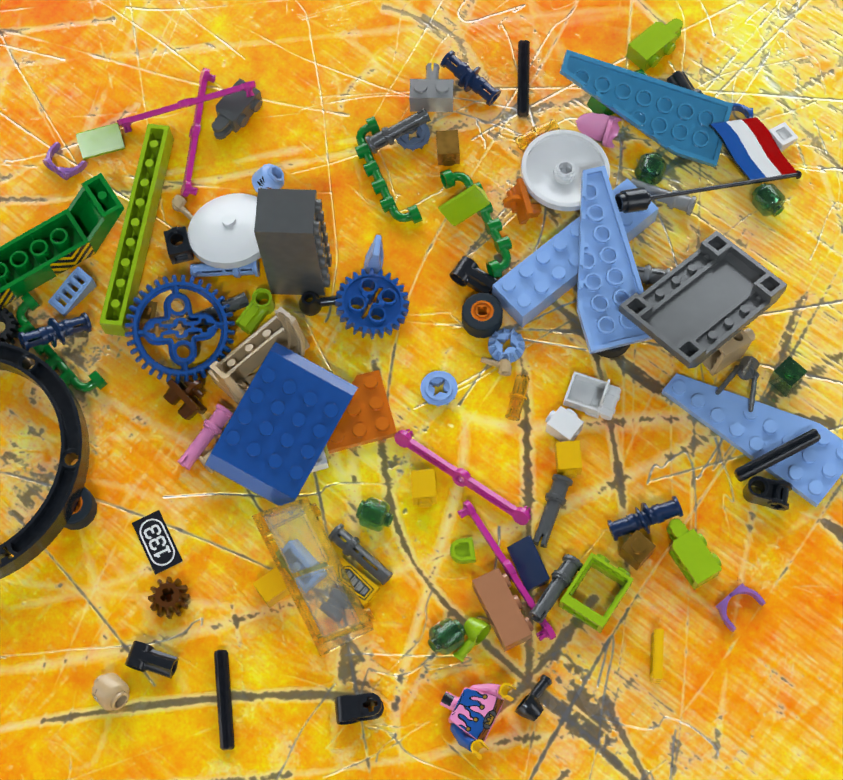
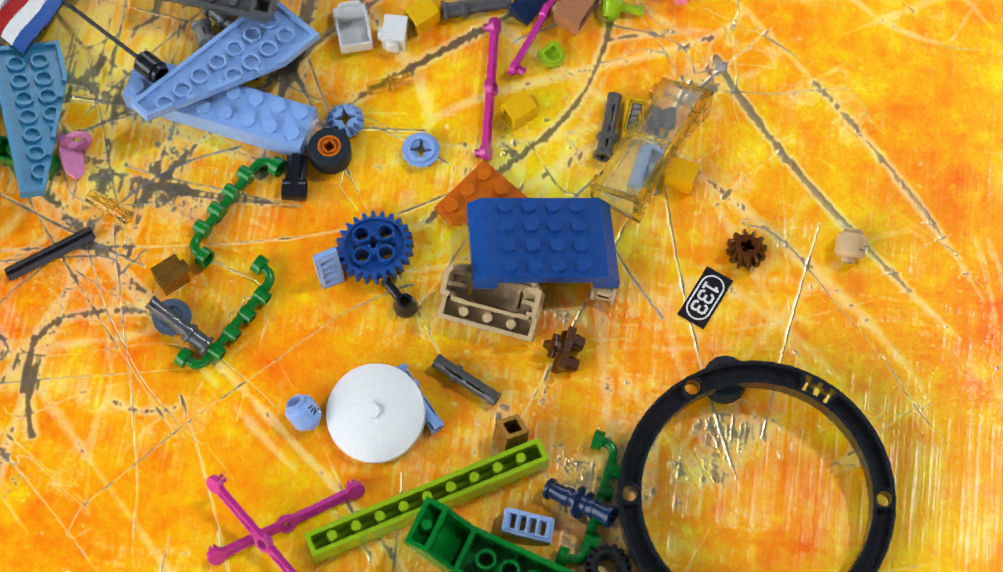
camera: 125 degrees left, 0 degrees up
blue gear [125,275,235,384] -> none
black piece [125,641,179,679] -> none
black brick [163,226,194,265] -> none
tan hand [172,194,193,221] -> none
bright pink pin [177,403,233,470] -> none
dark grey hinge [212,79,263,140] -> none
black axle [214,650,235,750] -> none
lime piece [235,288,275,335] -> none
dark grey brick [254,188,332,296] -> none
black piece [334,693,384,725] -> none
clear green head [356,497,394,532] -> none
light grey brick [409,63,454,112] -> none
clear green head [428,618,466,655] -> none
lime slope [438,184,490,226] -> none
dark blue piece [440,50,501,106] -> none
tan hand [481,357,512,376] -> none
orange hips [503,178,542,224] -> none
white dish [520,130,610,211] -> none
light grey pin [631,178,697,216] -> none
clear green head [634,152,667,185] -> none

